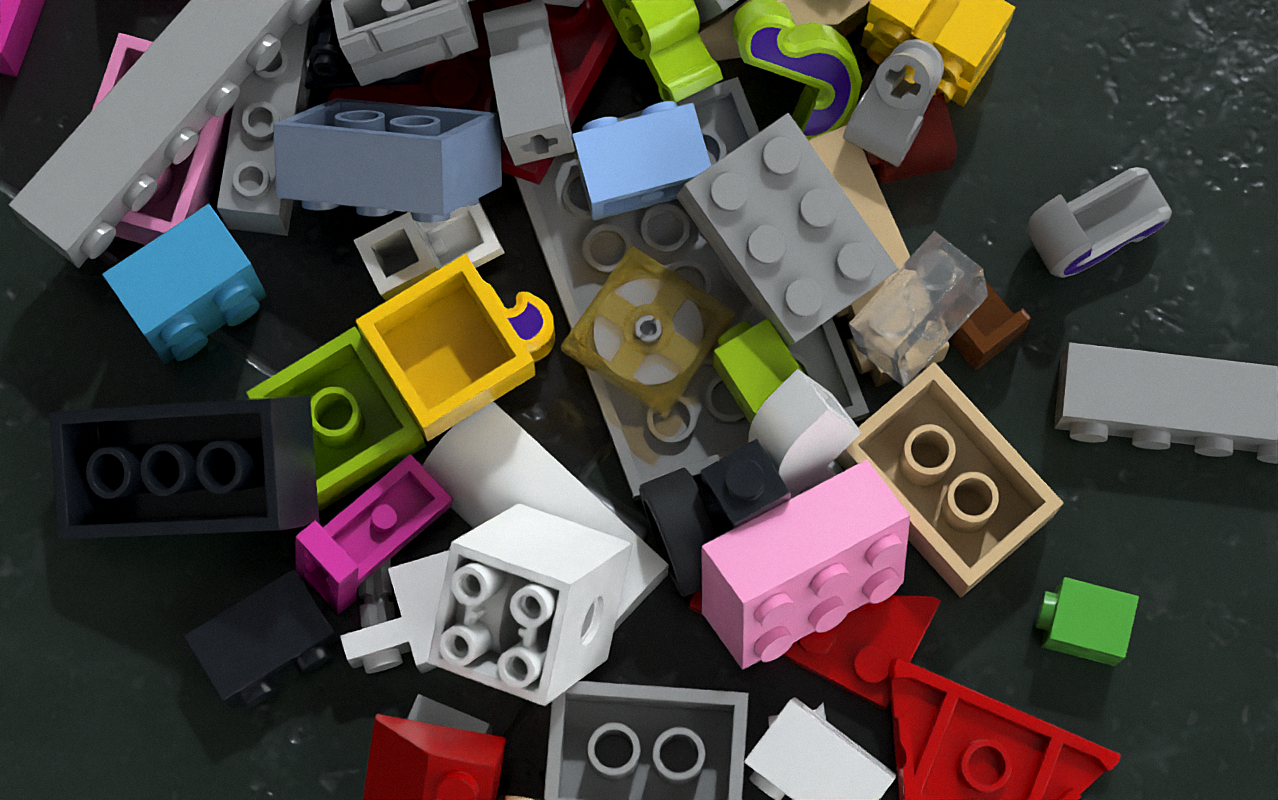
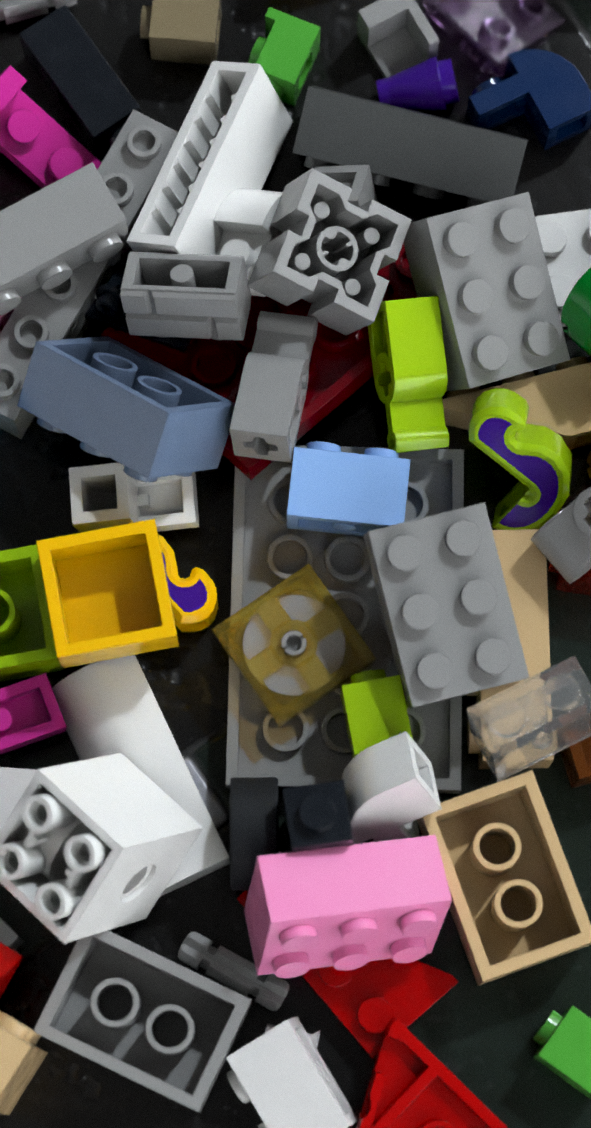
camera: 20 degrees right, 0 degrees up
none -> light grey axle [178,932,290,1011]

